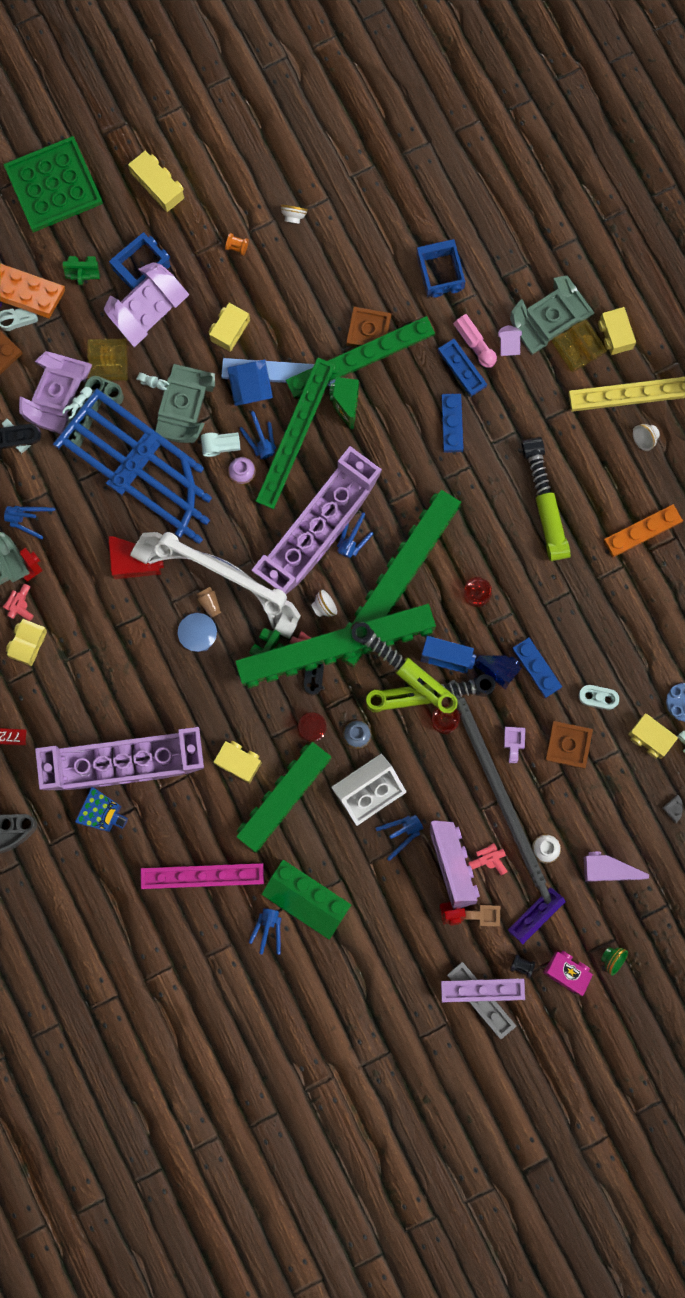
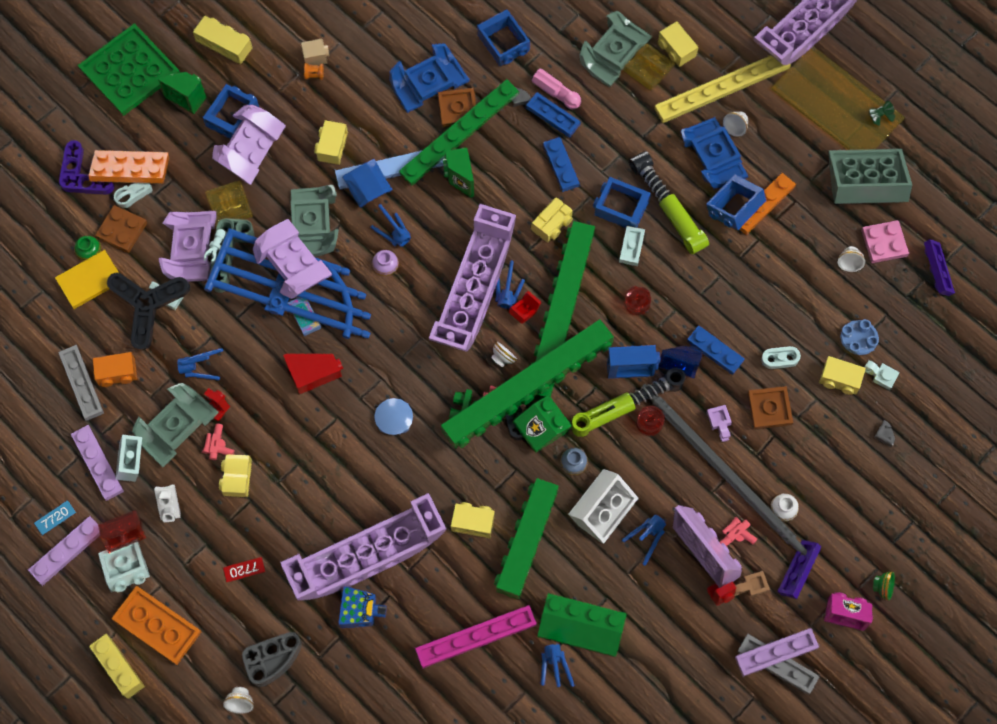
camera: 20 degrees left, 10 degrees down
green hips [63,256,100,285] -> none
white panel [130,532,301,639] -> none
light aqua piece [136,373,169,390] -> none
medium nougat cone [196,587,221,618] -> none
light aqua piece [201,432,241,457] -> none
green plate [256,358,336,510] -> none
white piece [281,205,308,224] -> none
clear red wheel [298,712,327,742] -> none
piece [350,621,458,713] -> none
lavender tile [498,325,522,356] -> none
black bush [510,954,536,979] -> none
lavender slope [584,852,649,881] -> none
none -> green slope [158,72,206,114]
none -> lavender piece [253,219,332,299]
none -> tile [288,297,321,336]
none -> tan brick [301,39,329,65]
none -> blue piece [389,44,470,113]
none -> red bracket [508,291,541,324]
none -> flat silver tile [512,88,531,106]
none -> green slope [513,395,572,453]
none -> light yellow brick [531,197,573,242]
none -> blue window [593,177,651,228]
none -> light aqua plate [619,226,645,266]
none -> blue piece [681,117,748,188]
none -> blue window [706,175,766,230]

